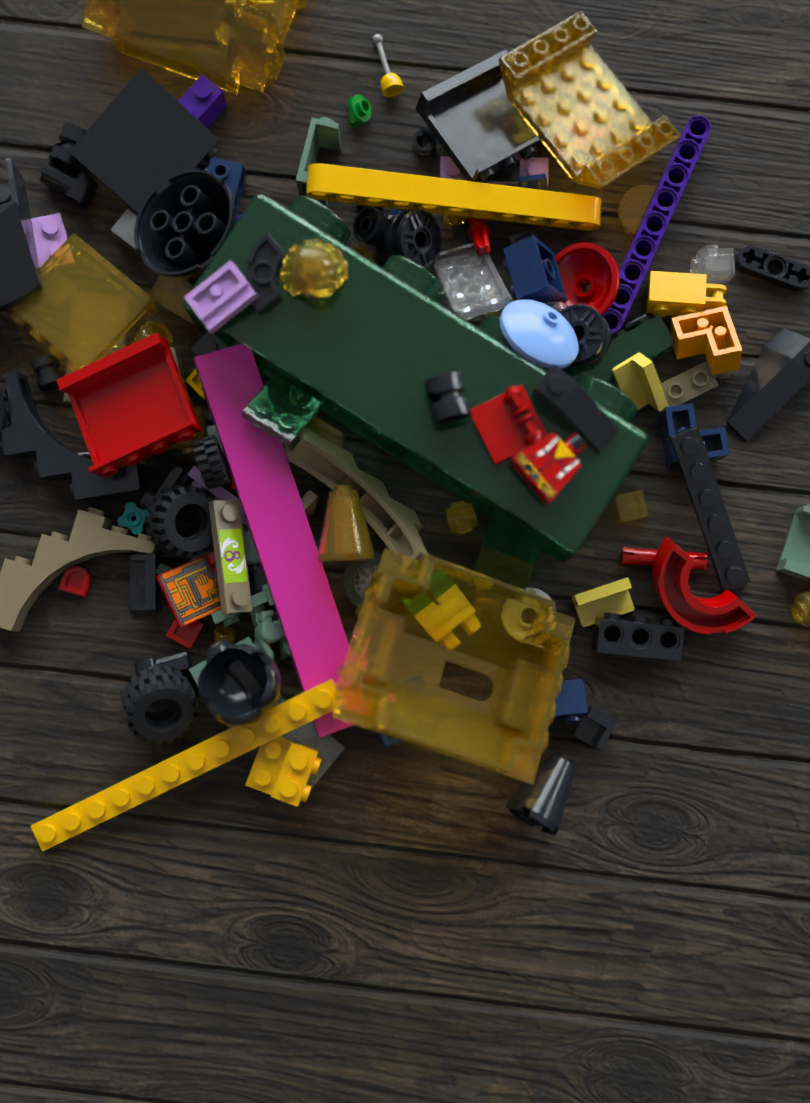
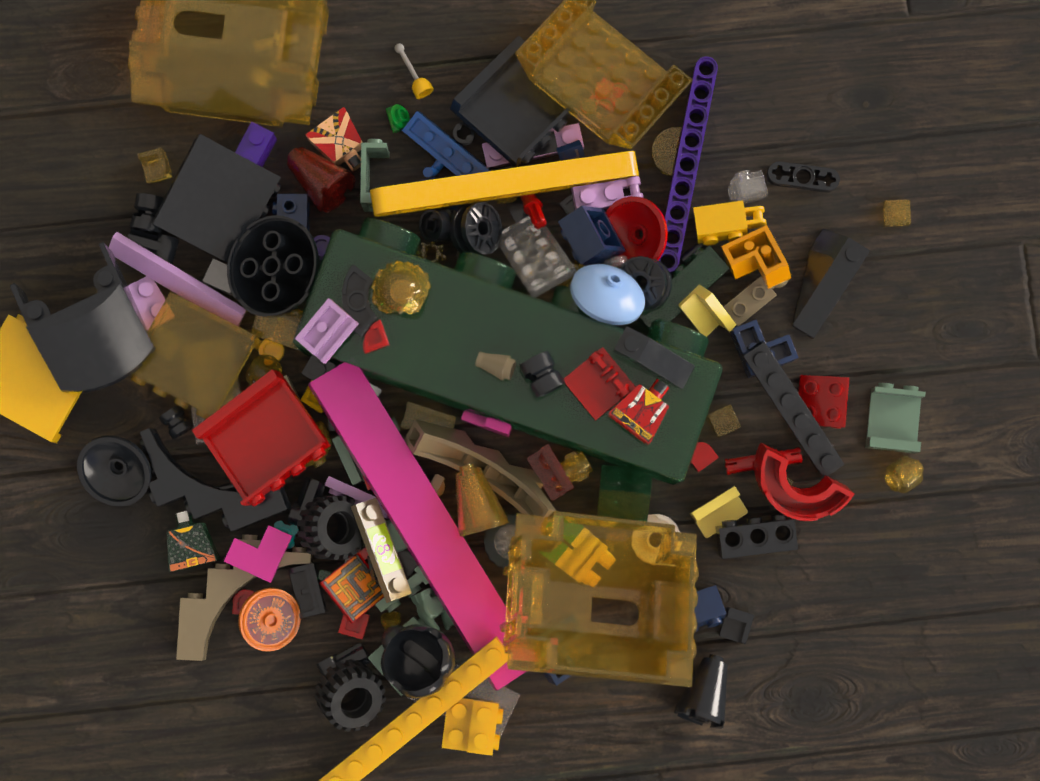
camera: 15 degrees left, 0 degrees up
black tyre [192,434,231,490] -> none
clear green plate [242,373,322,447] -> none
none -> lavender tile [109,232,246,330]
none -> clear yellow panel [137,148,172,184]
none -> torso [167,511,221,572]
none -> dark pink tile [224,525,292,583]
none -> orange shield [238,588,301,651]
none -> yellow tile [259,338,285,363]
none -> clear red cone [287,147,356,213]
none -> torso [306,107,363,171]
none -> red tile [363,320,390,354]
none -> blue plate [402,111,491,177]
none -> dark pink tile [461,410,512,438]
none -> dark tan cone [475,352,516,381]
none -> clear red bracket [527,444,574,501]
none -> lavender plate [571,176,644,210]
none -> red tile [688,442,719,472]
none -> red hinge [799,375,849,429]

